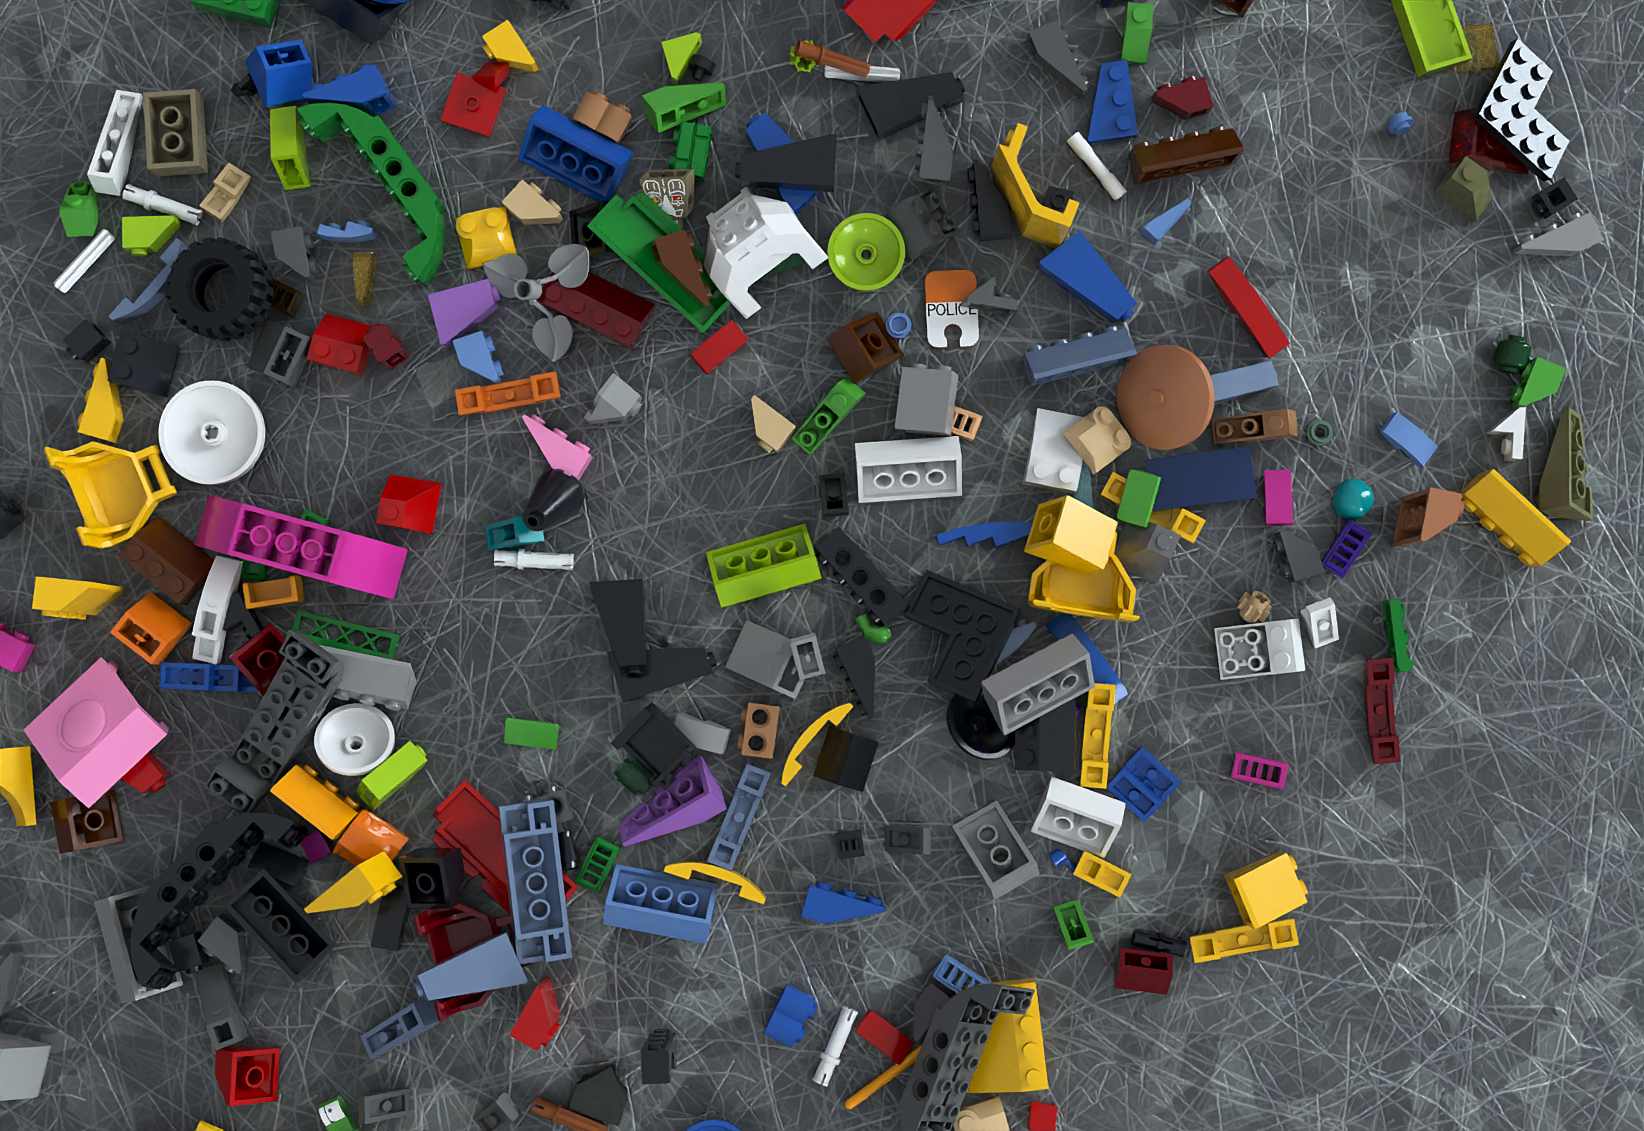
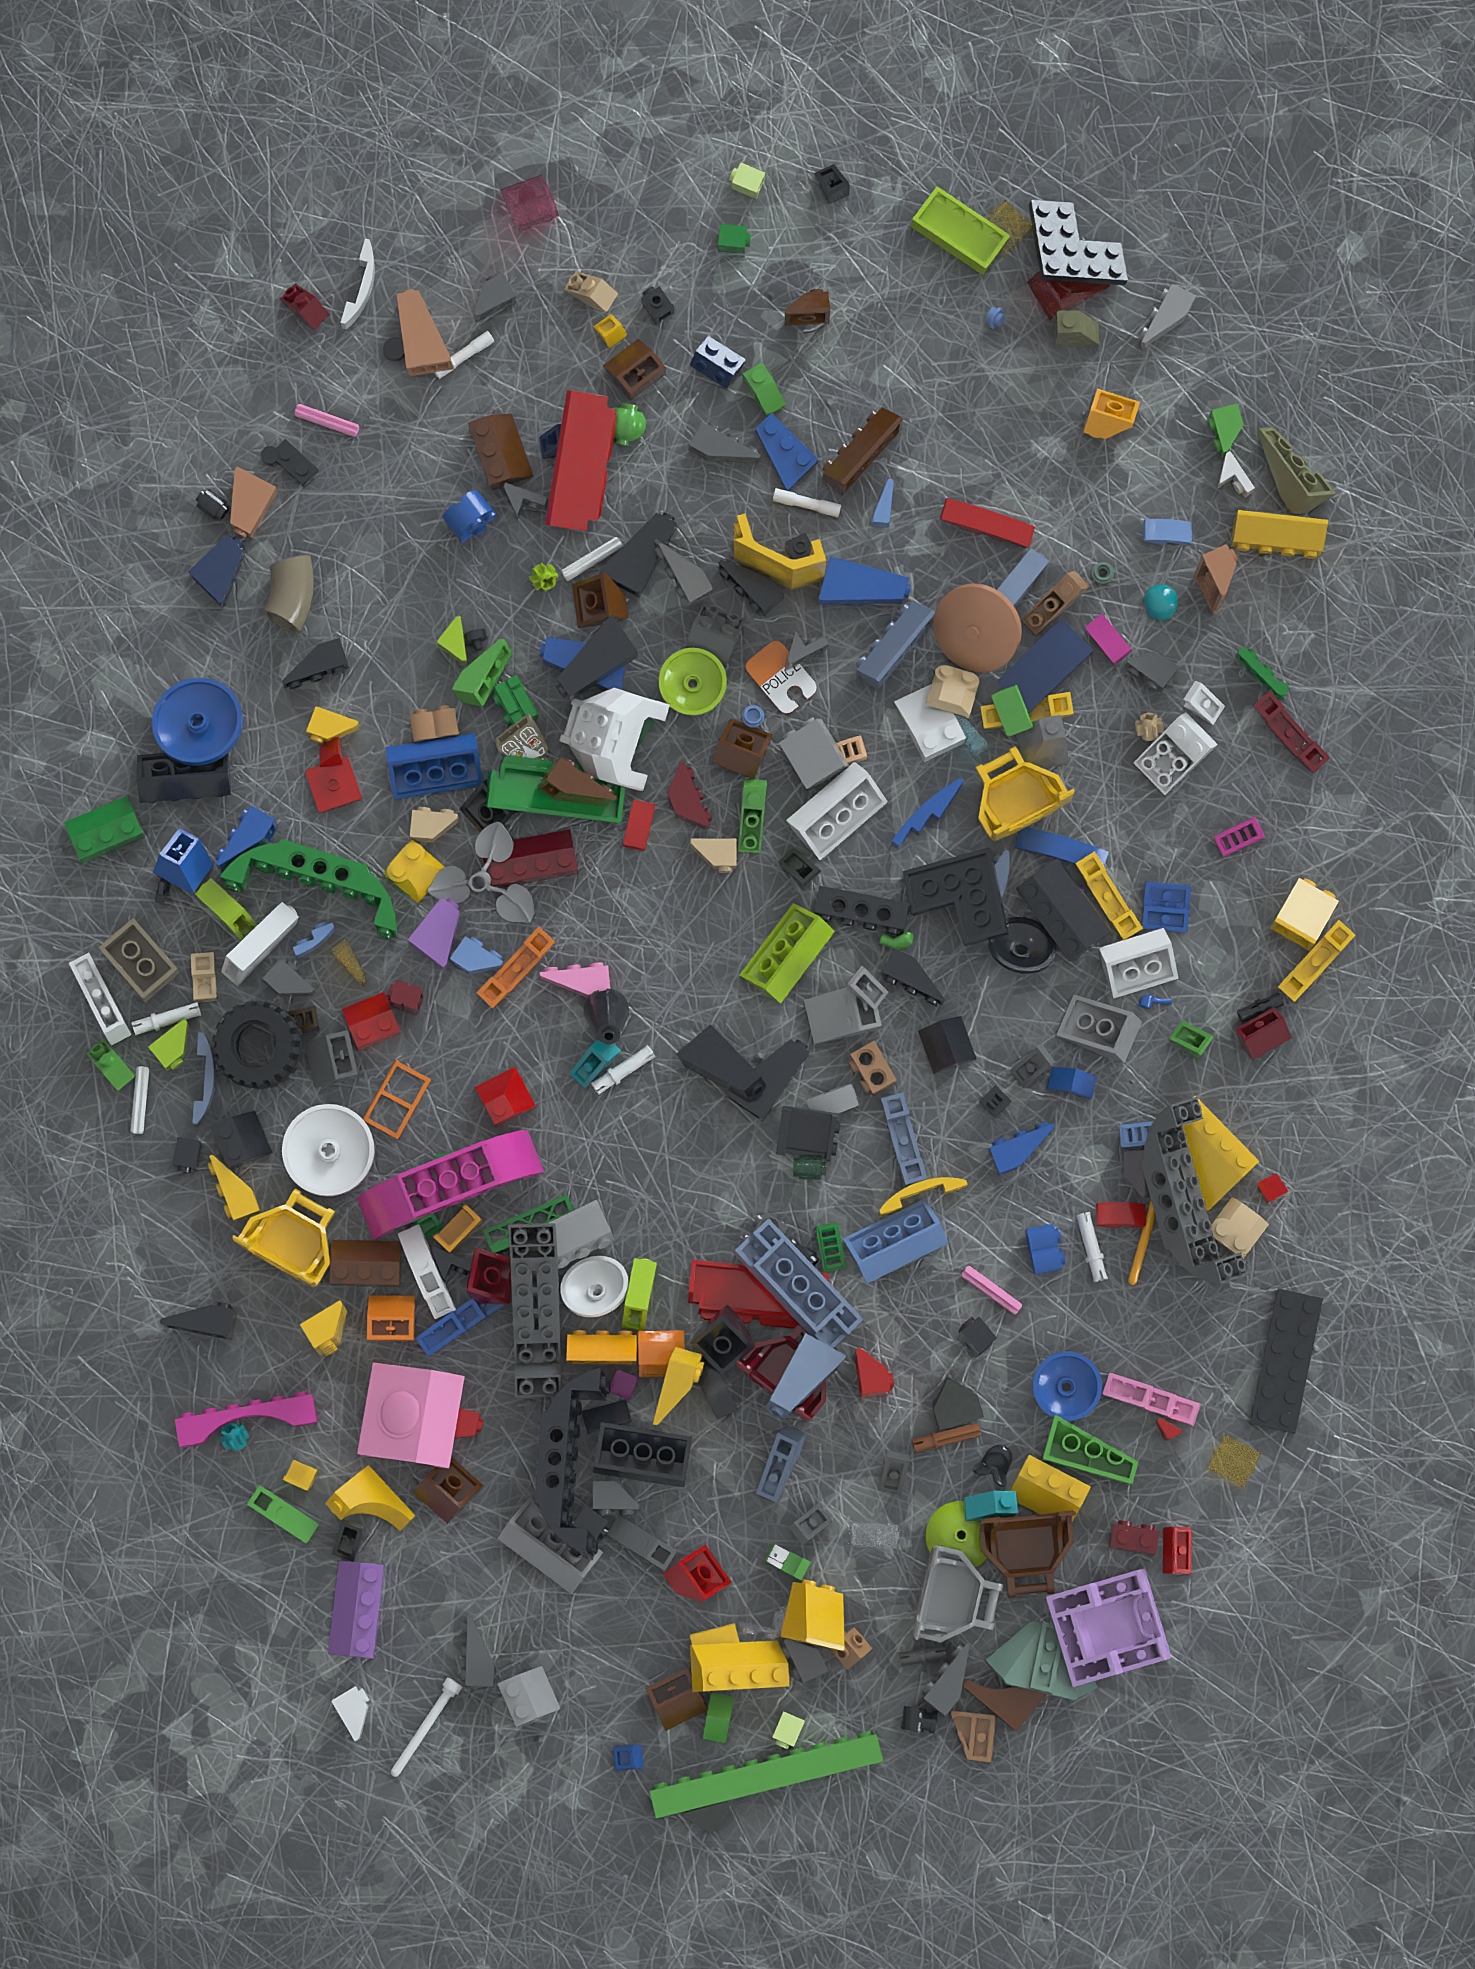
camera: 40 degrees left, 5 degrees down
bright green slope [504,717,560,750] -> none
light grey slope [584,373,642,424] -> none
medium lavender wedge [619,755,726,846] -> none
yellow slope [781,703,853,787] -> none
dark orange axle [794,39,870,78] -> none
light grey slope [981,633,1095,736] -> none
yellow slope [1024,495,1118,573] -> none
yellow slope [1073,851,1132,898] -> none
dark red slope [1152,76,1214,120] -> none
dark purple slope [1321,520,1372,579] -> none
dark green head [1494,335,1532,374] -> none
black brick [1531,177,1578,219] -> none
none -> white slope [221,902,299,987]
none -> orange window [363,1060,431,1139]
none -> reddish brown slope [572,573,628,628]
none -> dark red slope [667,762,712,830]
none -> bright pink axle [961,1266,1022,1315]
none -> blue slope [1047,1066,1097,1099]
none -> light orange slope [1084,389,1140,439]

